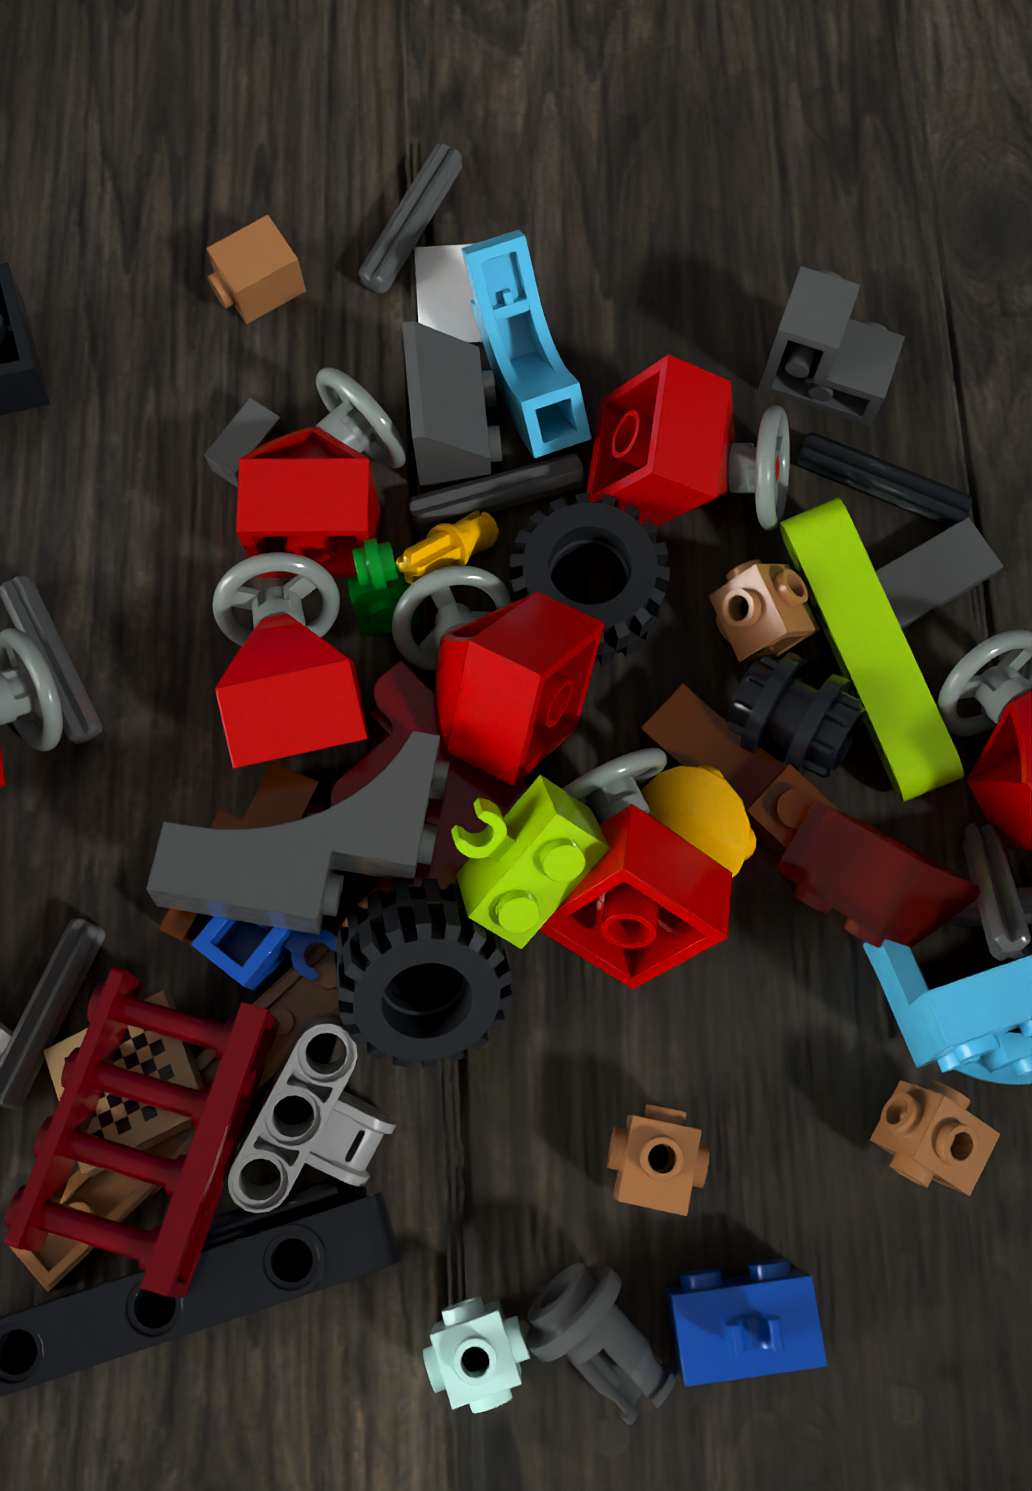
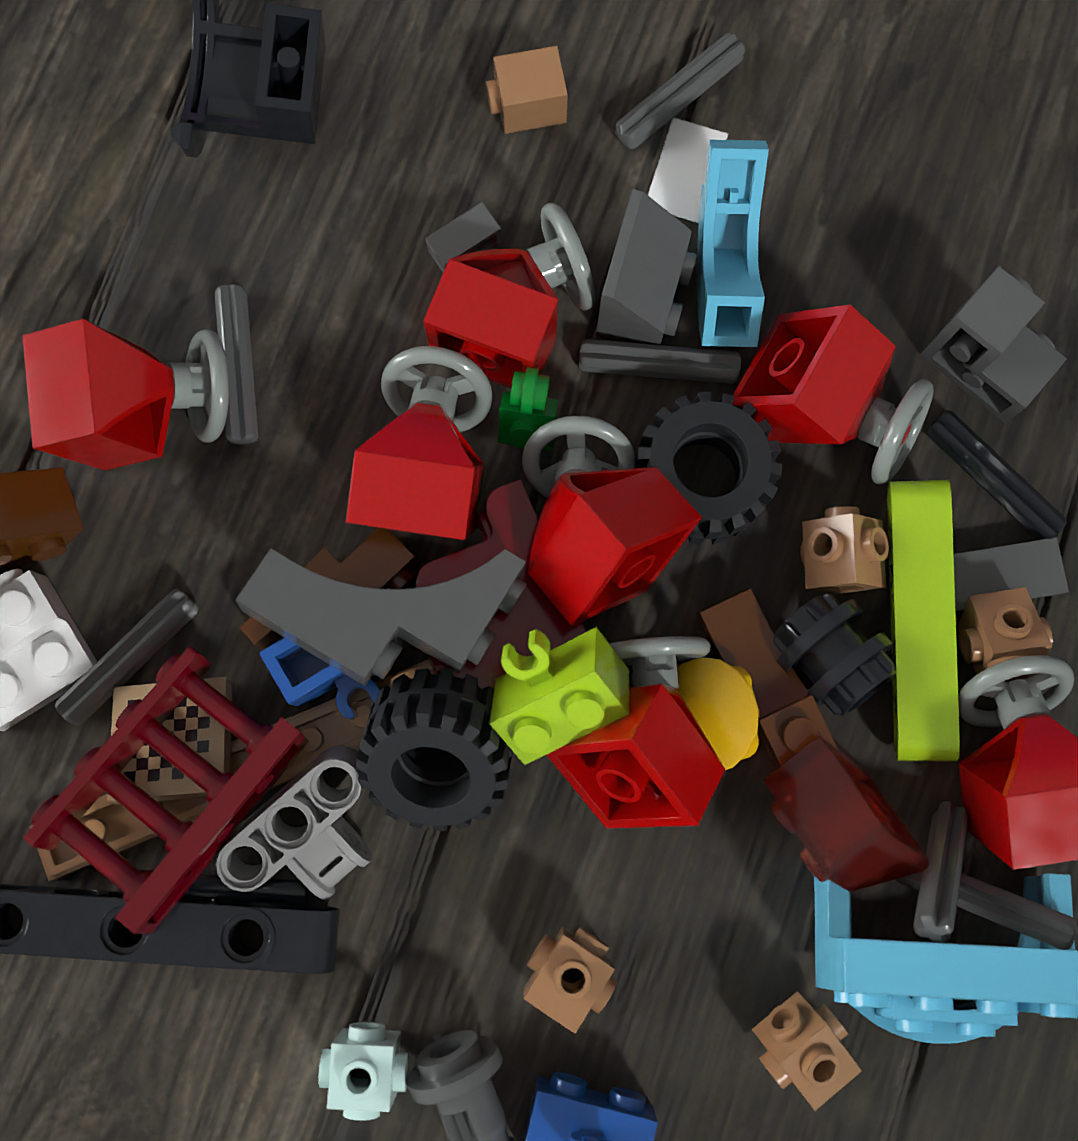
camera: 20 degrees right, 5 degrees up
yellow axle [396,510,499,585] -> none
none -> medium nougat brick [958,587,1053,682]

